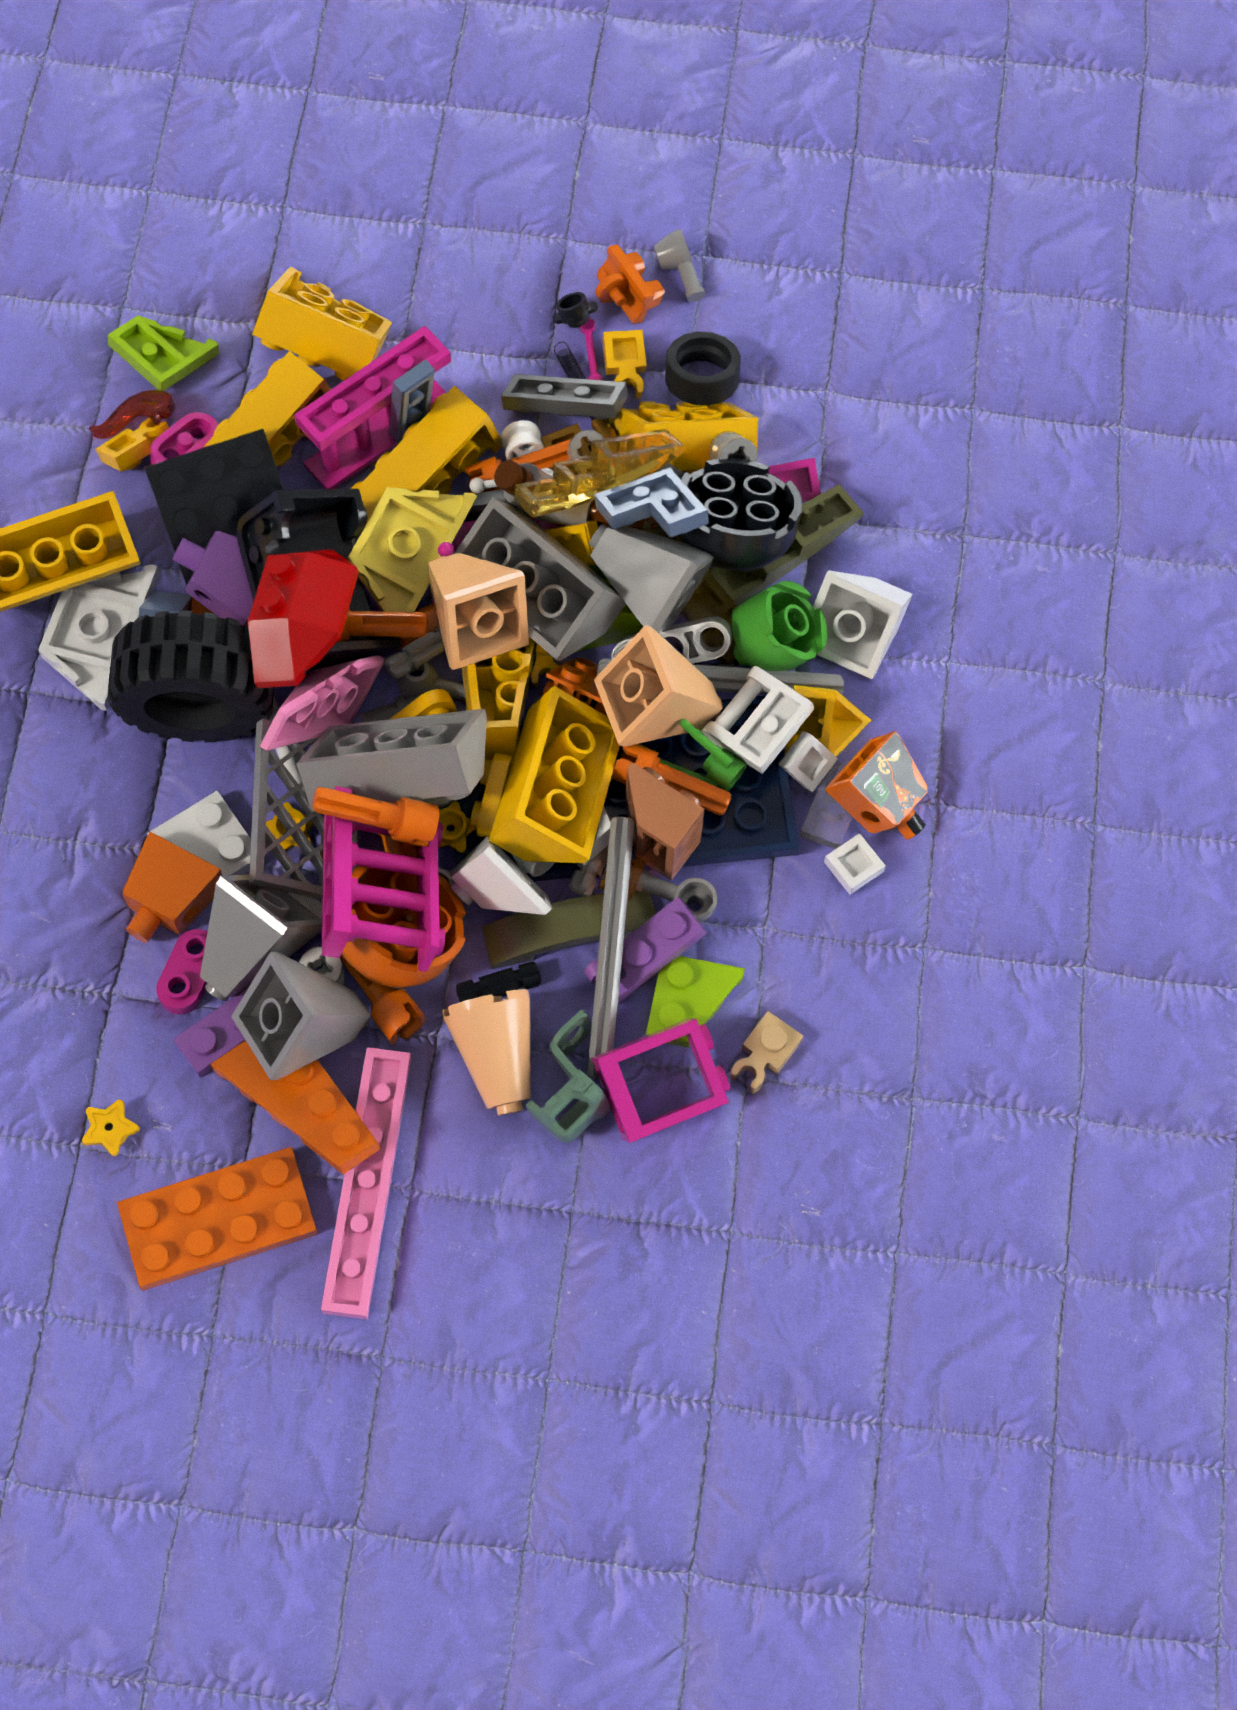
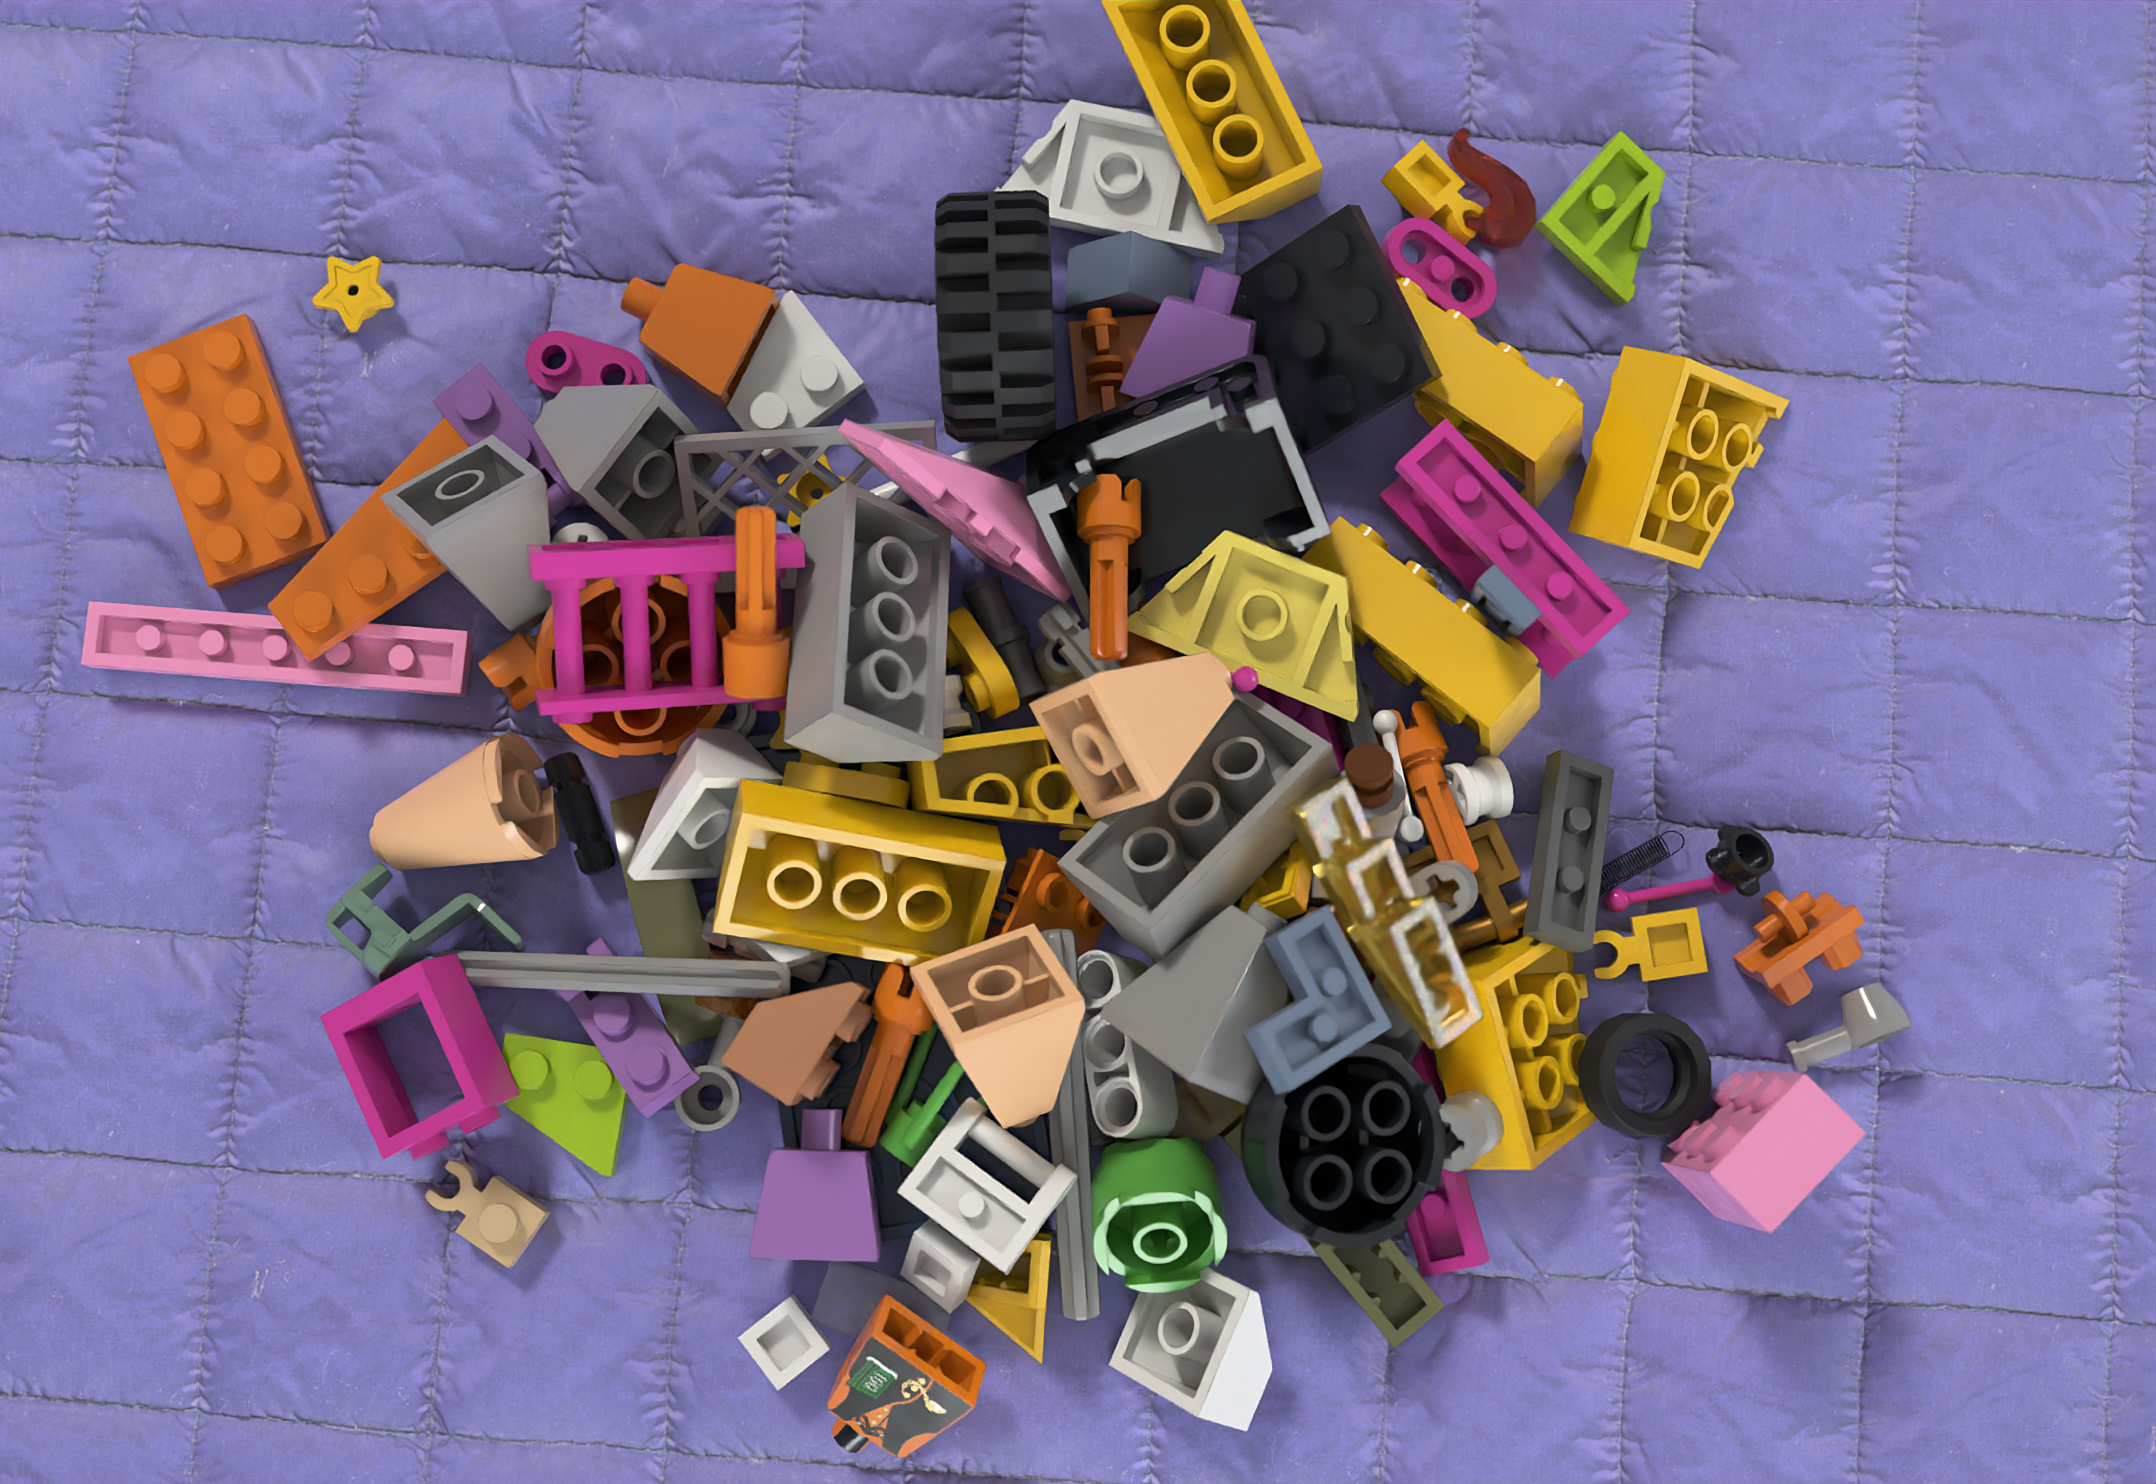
camera: 90 degrees right, 15 degrees up
red wedge [248,549,359,688] -> none
none -> medium lavender torso [749,1108,883,1262]
none -> bright pink brick [1660,1070,1866,1233]

